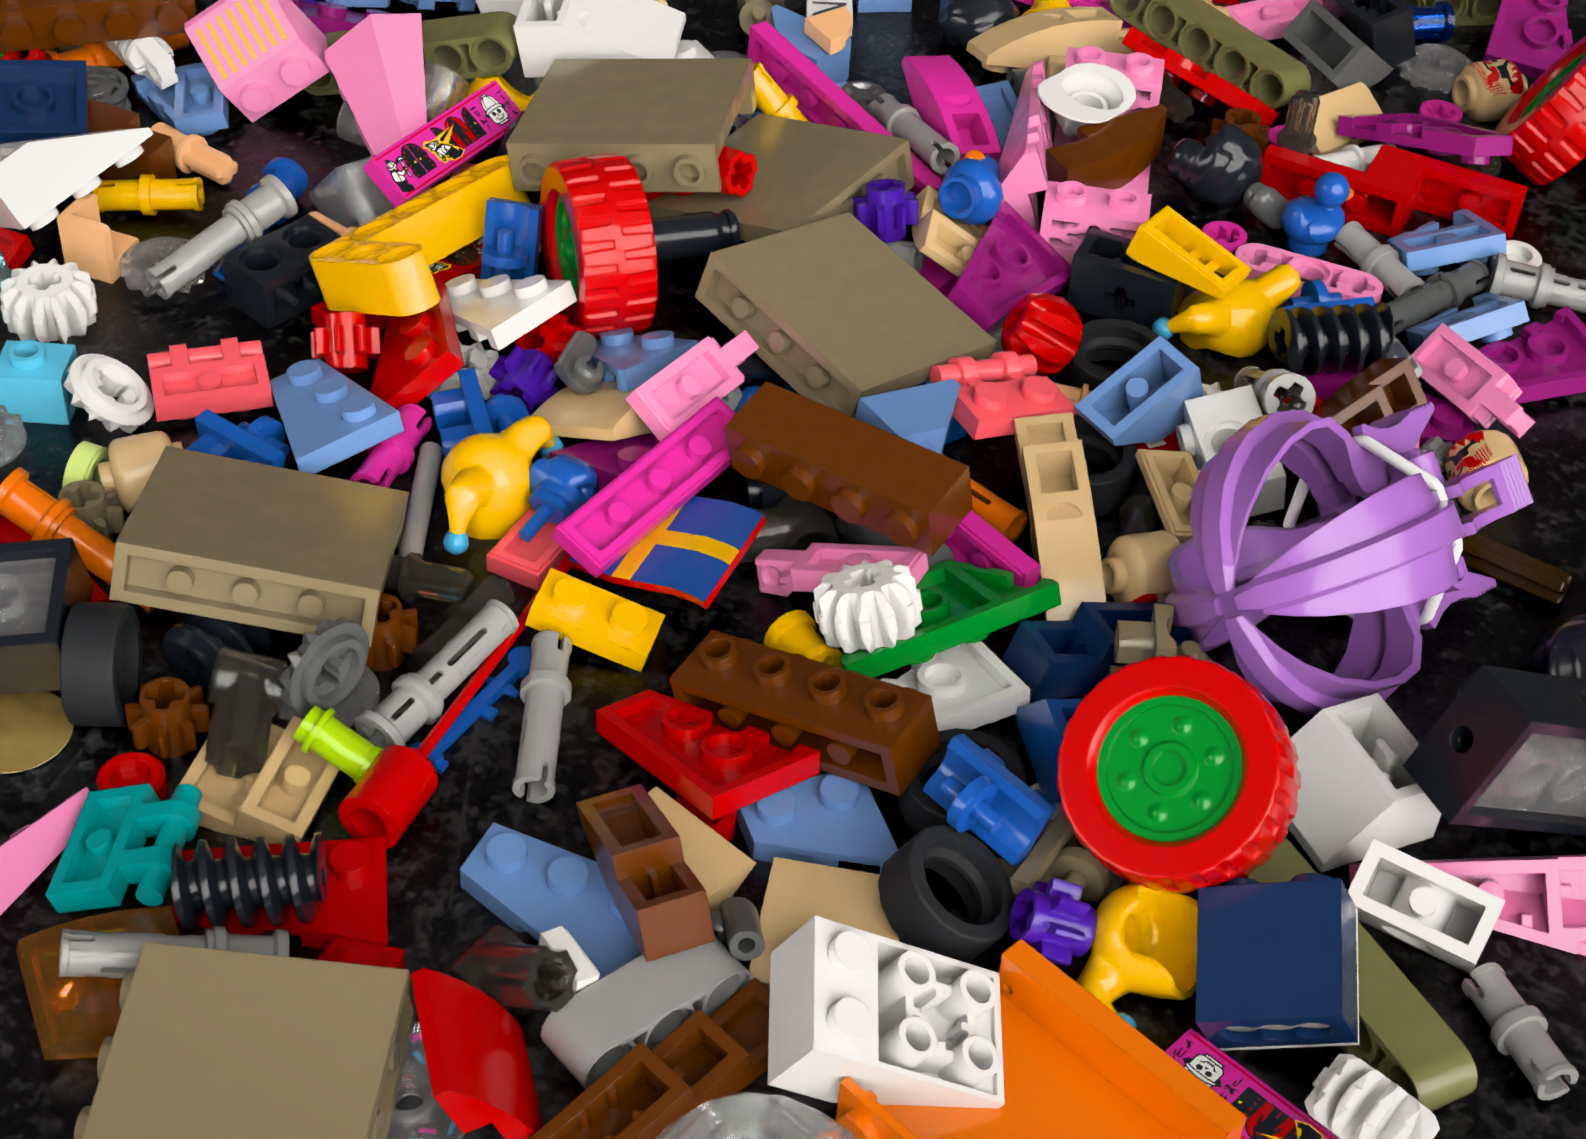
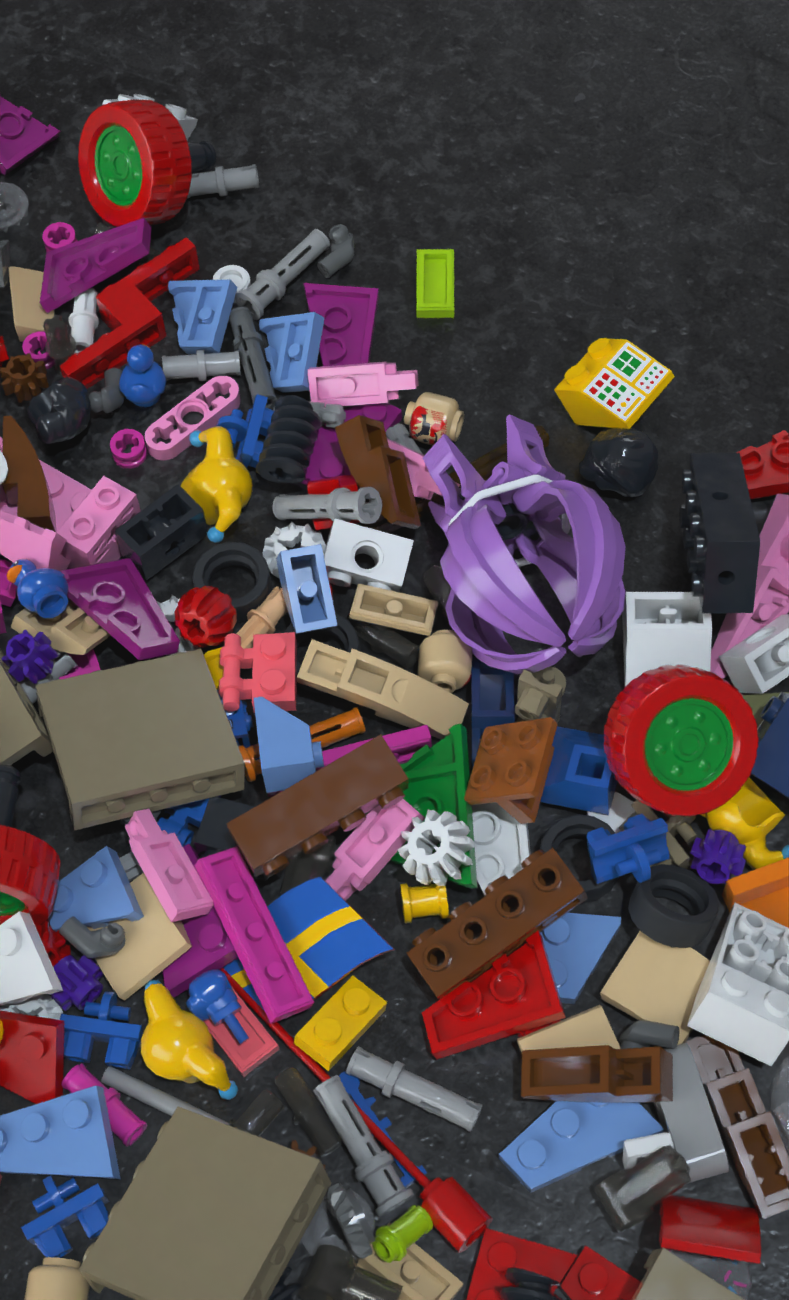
camera: 60 degrees left, 20 degrees up
yellow slope [1125,206,1252,299] -> none
tan head [1452,59,1528,122] -> none
none -> dark orange bracket [464,717,558,824]

